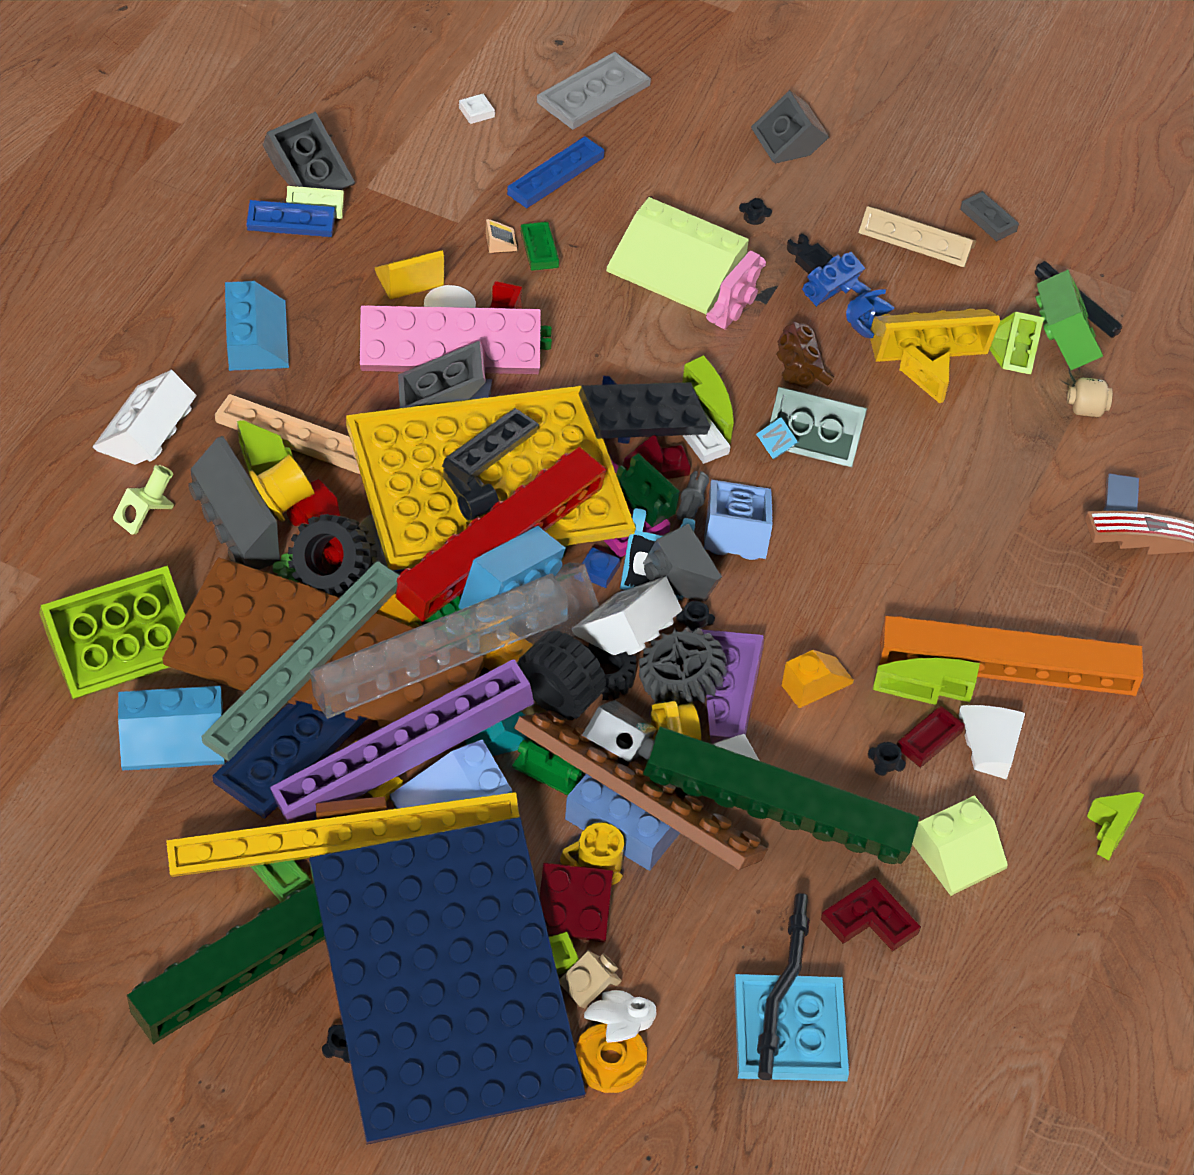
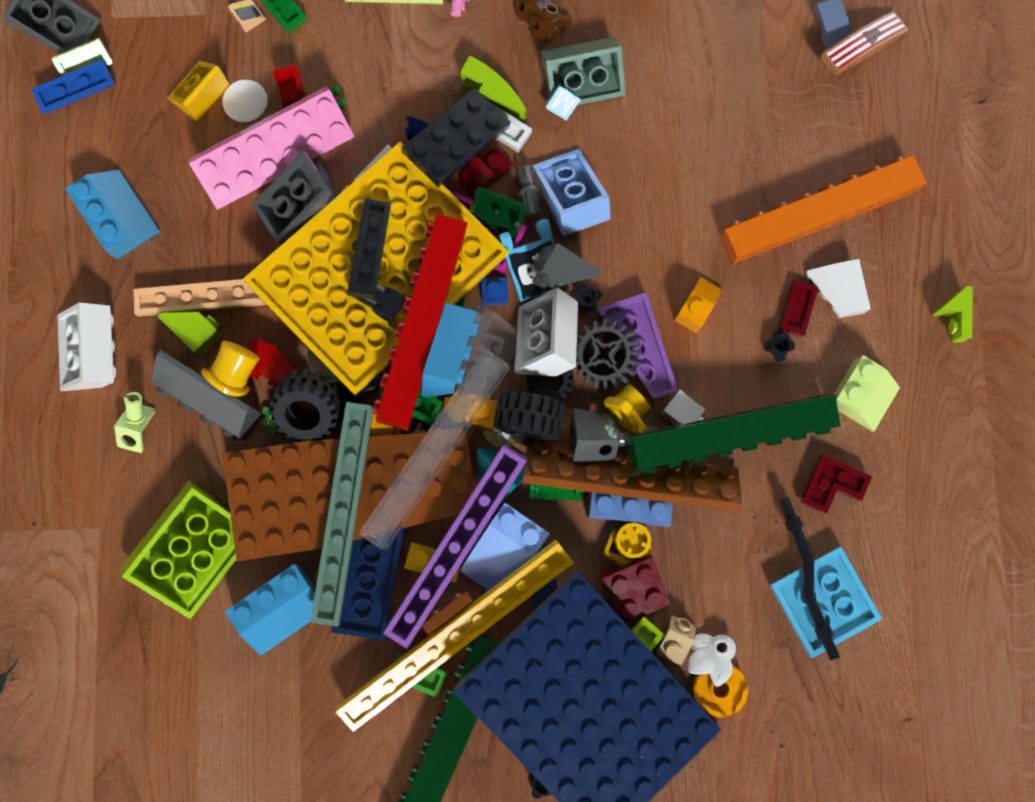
camera: 25 degrees left, 30 degrees up
lime slope [873,658,980,705] -> none

